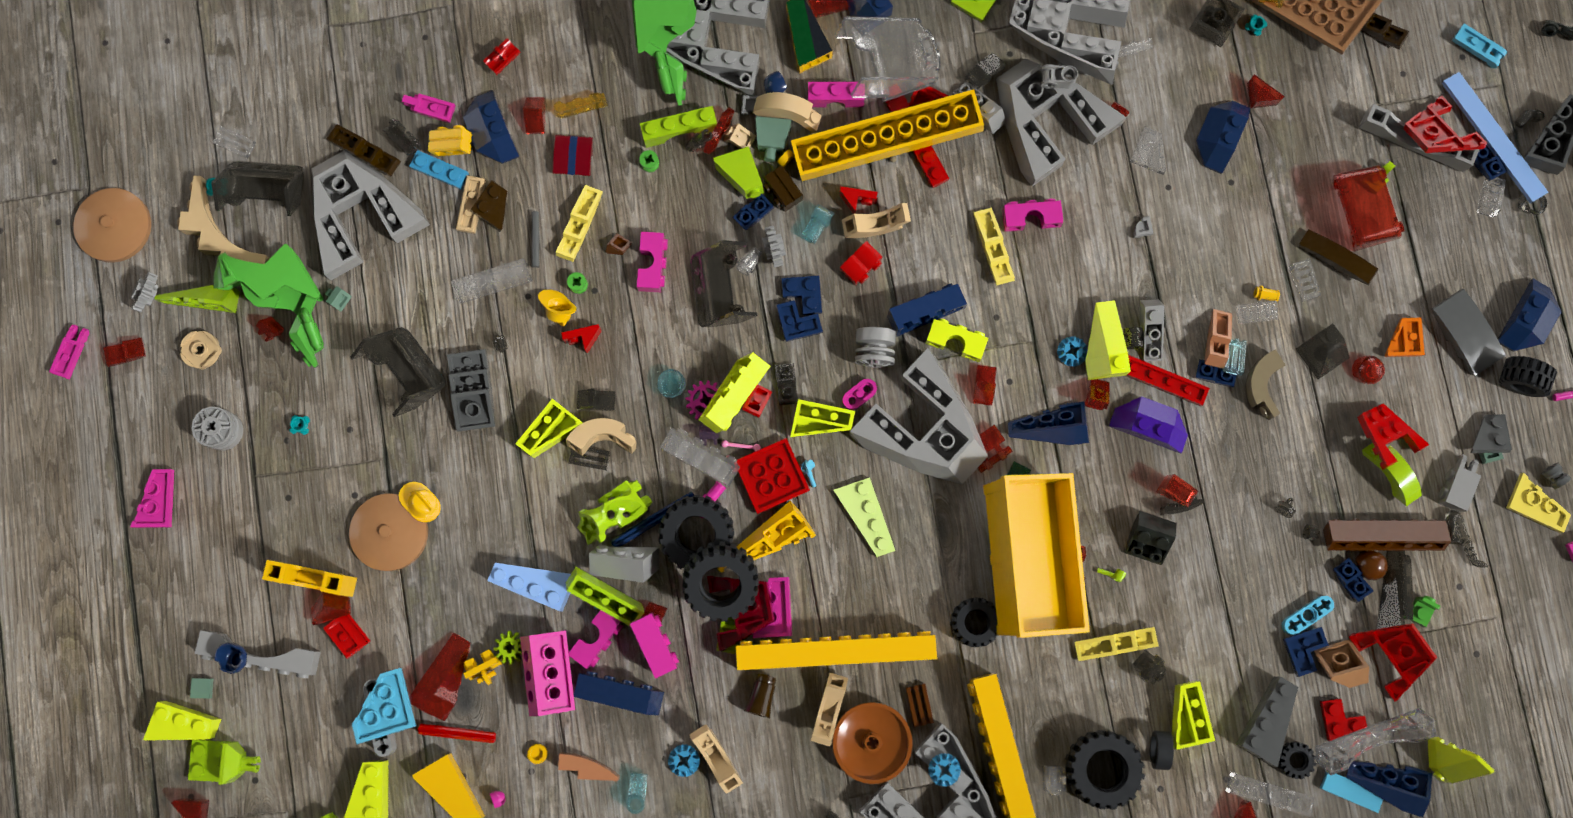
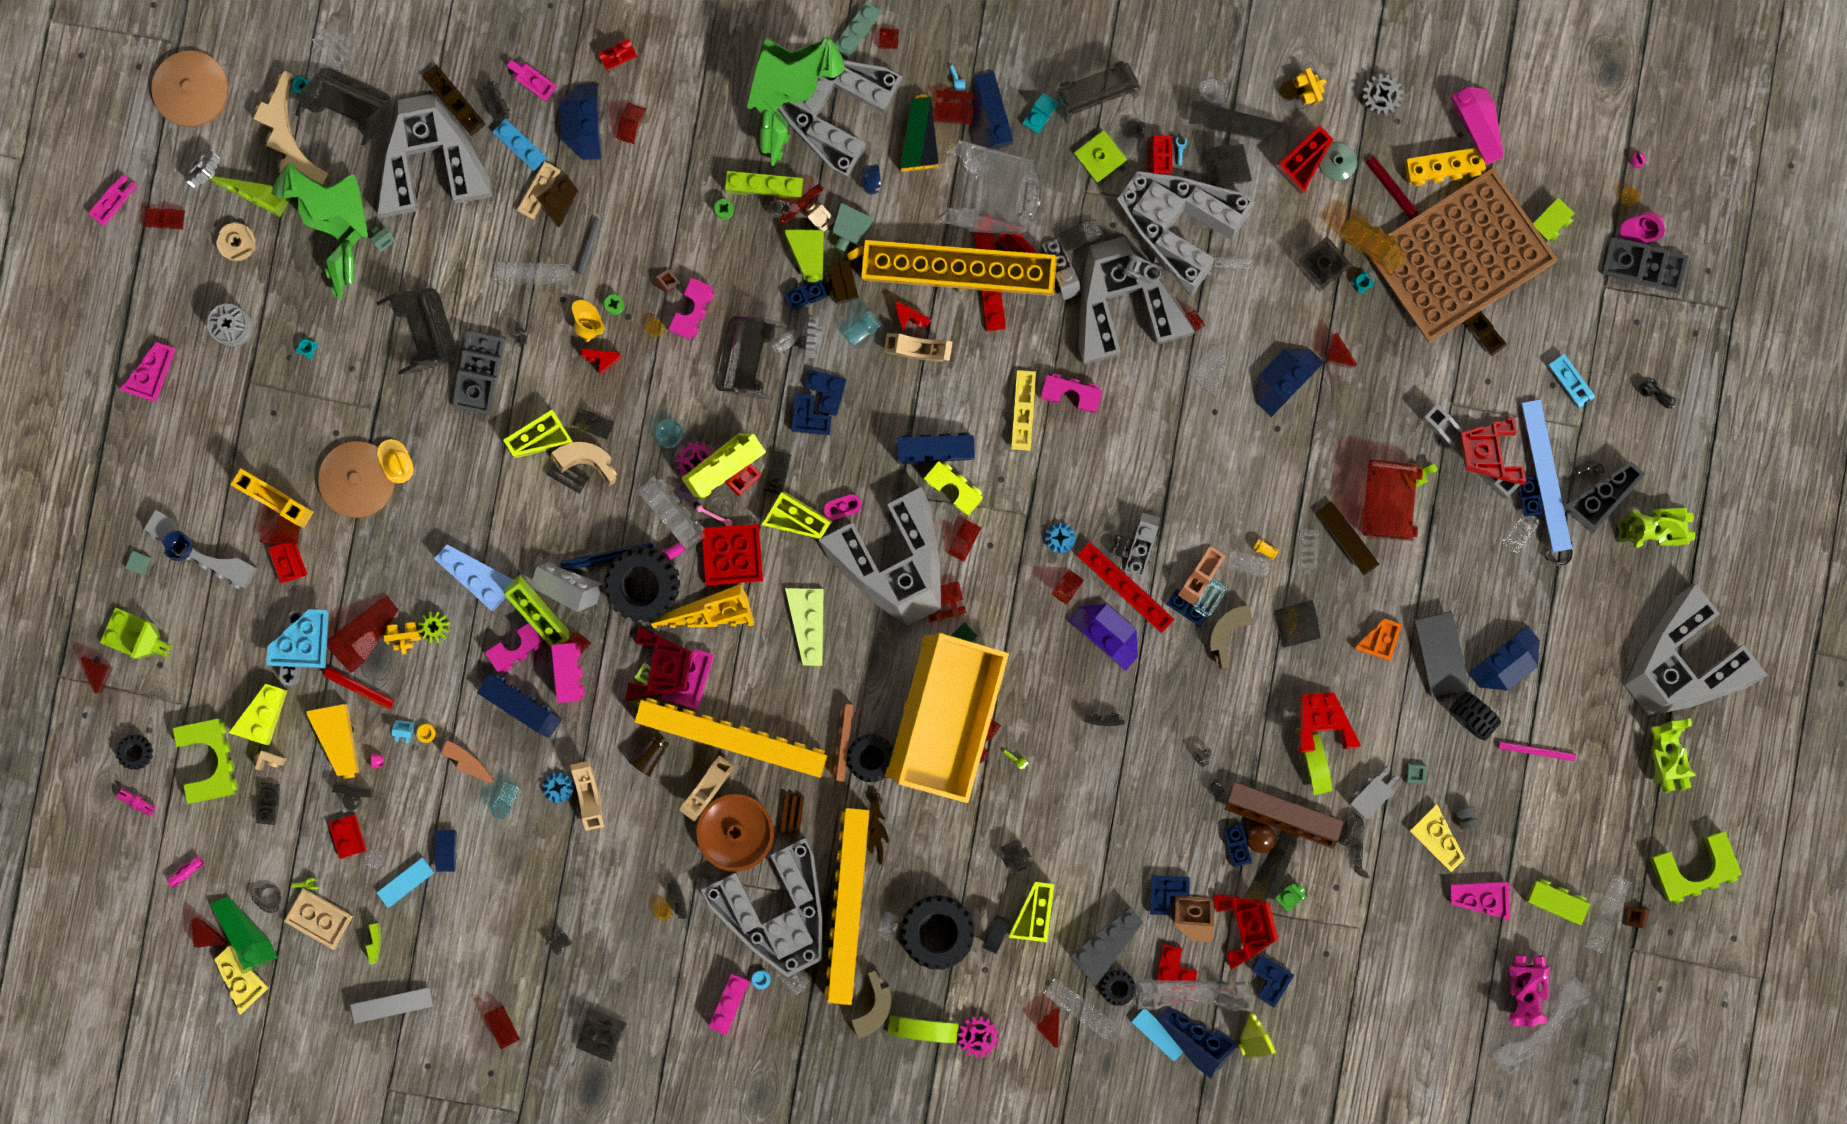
camera: 20 degrees right, 5 degrees up
neon yellow wedge [143,701,221,740] -> none
clear red tile [256,317,284,342] -> none
yellow brick [428,125,472,157] -> none
dark pink brick [520,631,575,716] -> none
dark red slope [553,135,593,176] -> none
clear yellow plate [554,93,608,118] -> none
light yellow slope [556,185,603,262] -> none
lime hips [577,480,652,545] -> none
black tyre [682,541,759,622] -> none
light grey tile [741,95,758,115] -> none
tan arch [752,92,822,133] -> none
medium azure hand [800,459,816,488] -> none
dark pink arch [808,82,864,107] -> none
red brick [840,241,883,286] -> none
light grey wheel [855,327,896,368] -> none
dark azure gear [928,753,961,786] -> none
dark blue wedge [1008,401,1089,445] -> none
light yellow slope [1075,627,1159,661] -> none
neon yellow wedge [1085,300,1131,380] -> none
pearl dark grey slope [1124,511,1177,565] -> none
light grey tile [1133,216,1153,238] -> none
clear red slope [1156,474,1198,507] -> none
medium azure beam [1282,596,1334,635] -> none
clear red hair [1352,355,1385,384] -> none
dark grey wing [1471,414,1512,453] -> none
none -> medium azure tile [392,720,415,744]
none -> clear yellow plate [646,318,665,338]
none -> nougat plate [833,704,854,782]
none -> dark brown piece [868,793,889,865]
none -> dark blue plate [1251,954,1294,1008]

